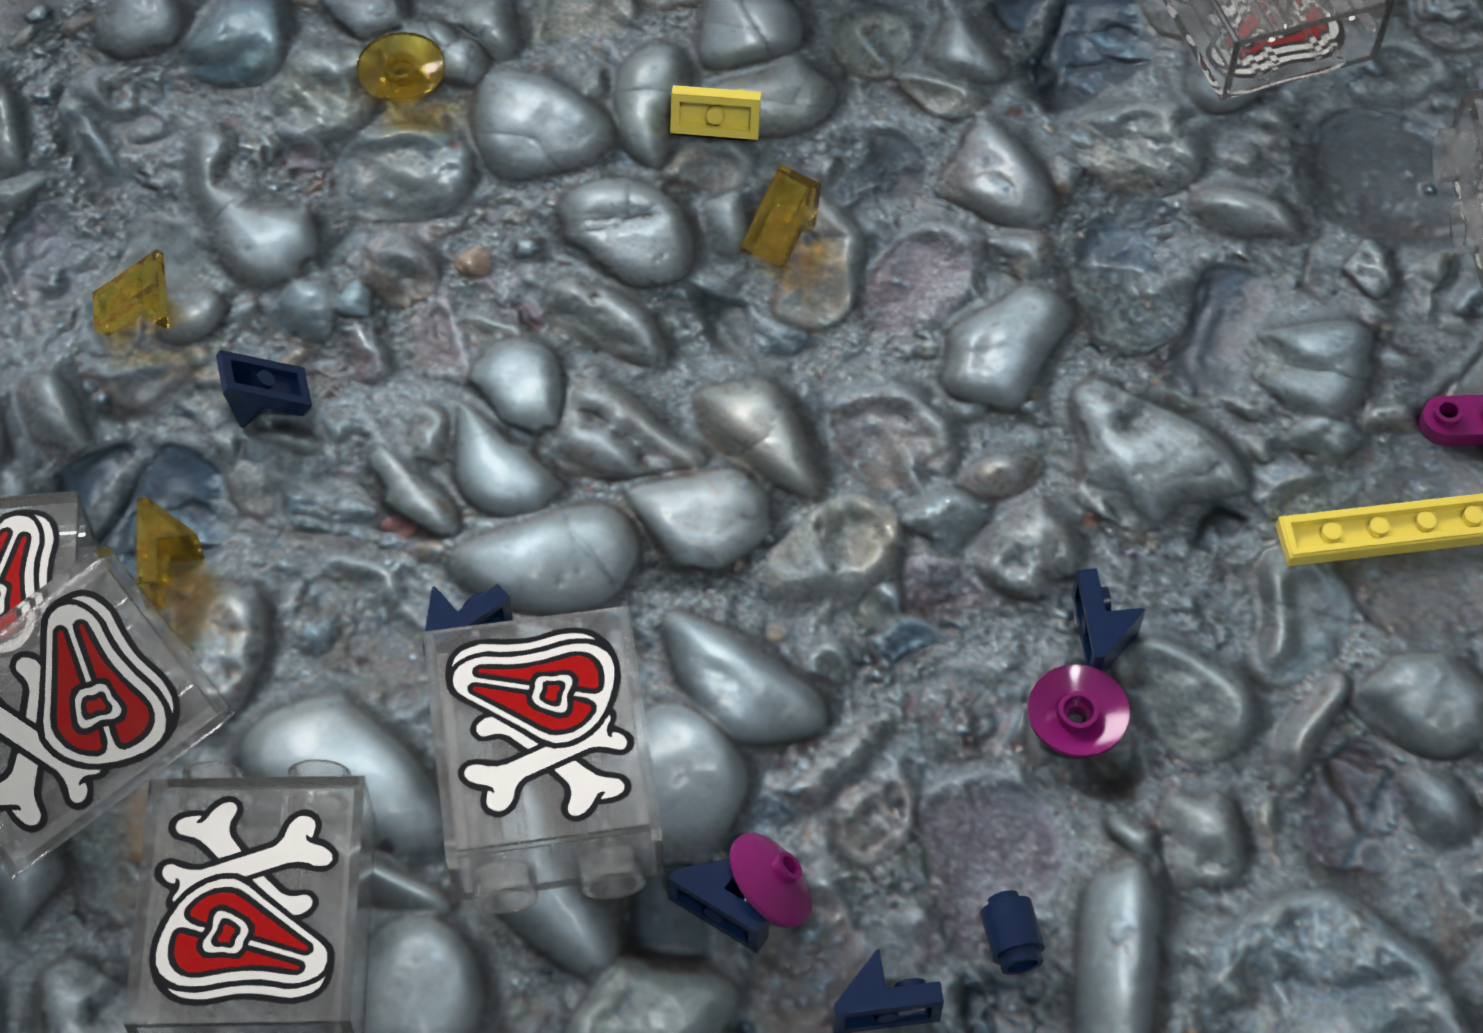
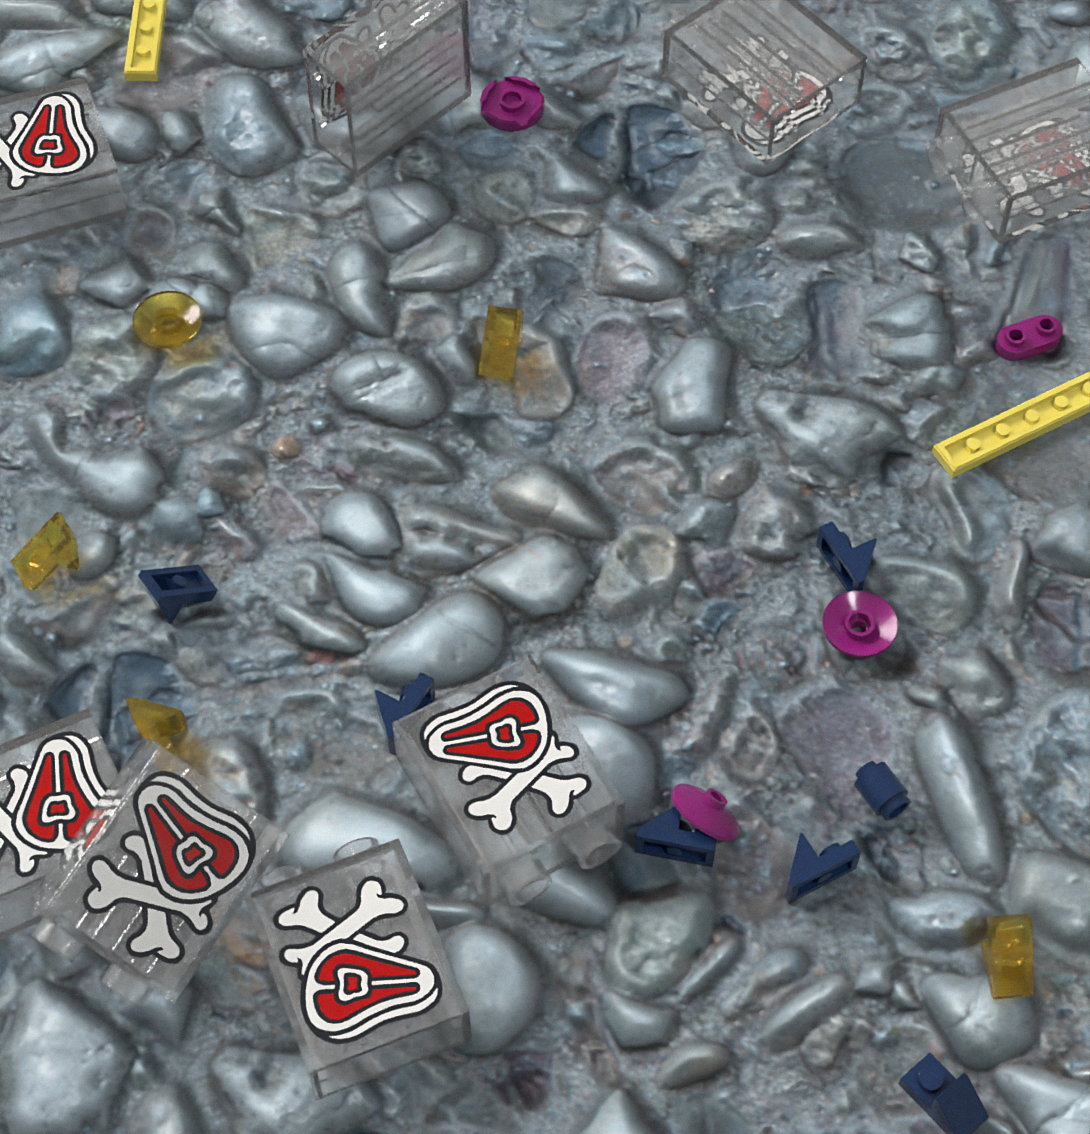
camera: 20 degrees left, 0 degrees up
light yellow tile [670,85,761,140] -> none

